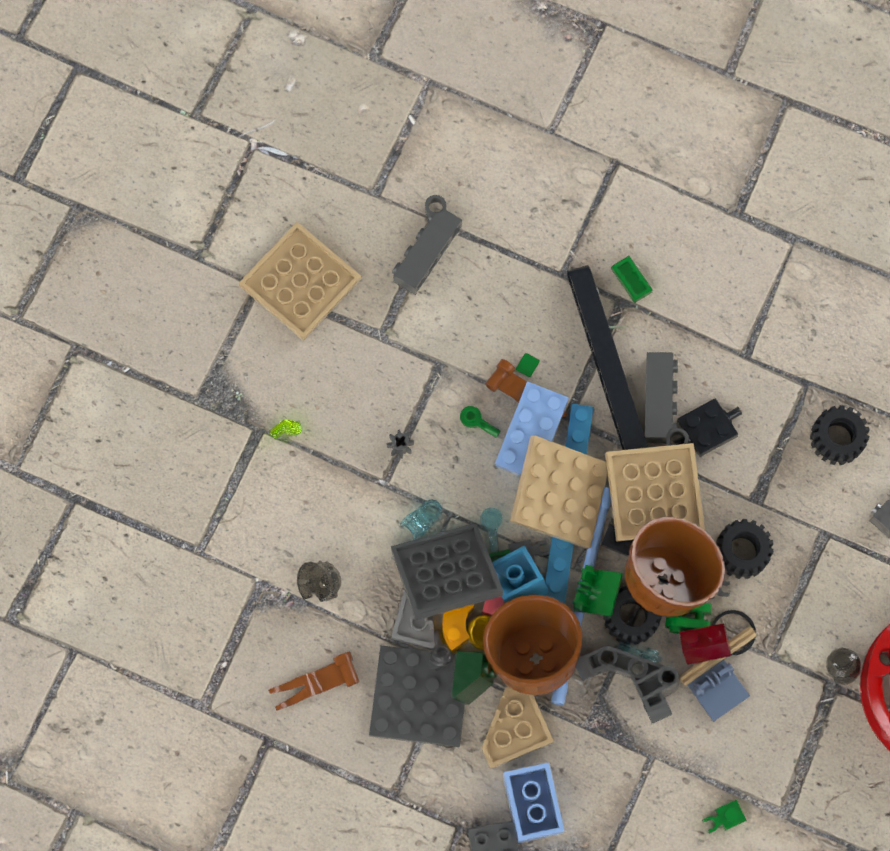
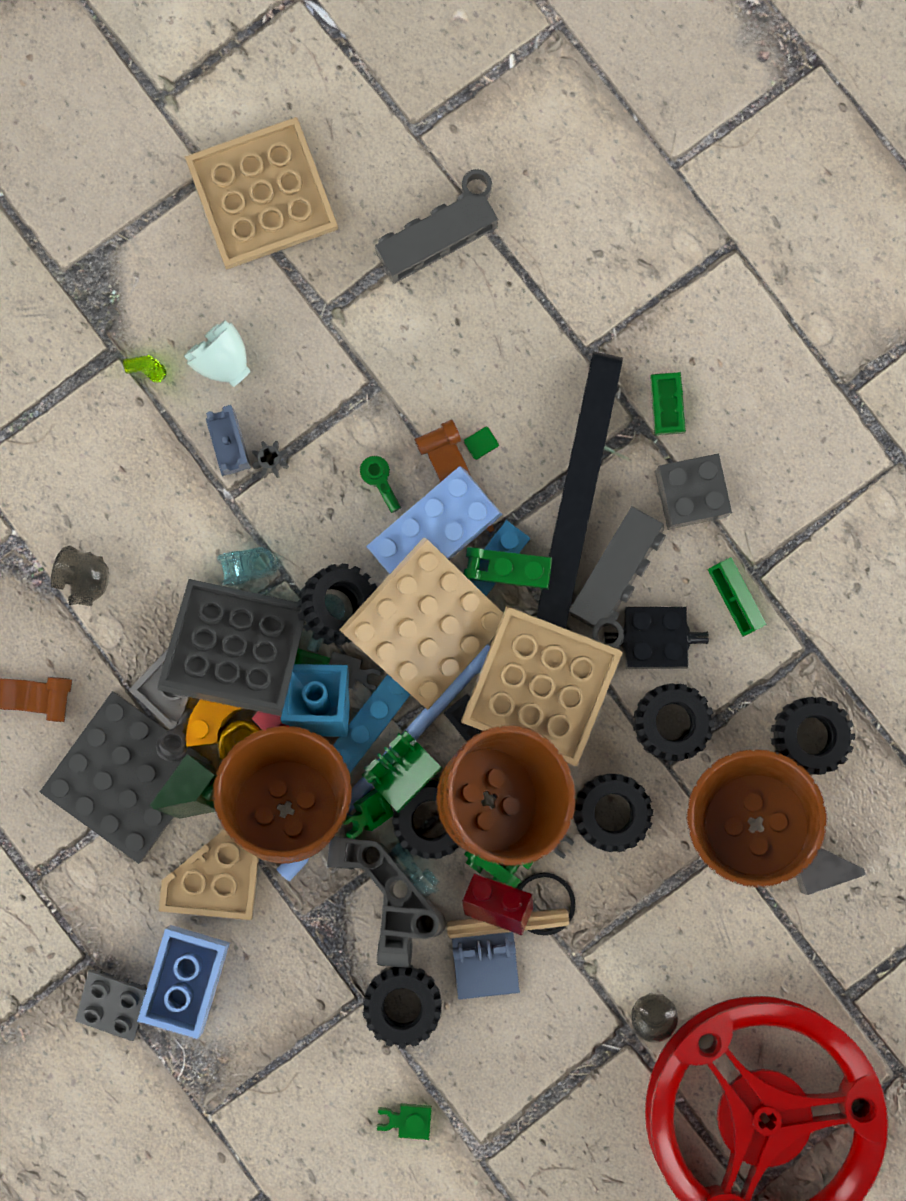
camera: 30 degrees right, 10 degrees up
none -> light aqua piece [184,320,251,387]
none -> sand blue hinge [205,405,251,476]
none -> black tyre [297,563,378,646]
none -> green plate [343,788,394,839]
none -> black tyre [363,965,442,1049]
none -> green plate [463,547,552,589]
none -> black tyre [633,683,715,761]
none -> dark grey brick [655,453,732,530]
none -> dark orange piece [687,749,827,887]
none -> green piece [707,557,767,637]

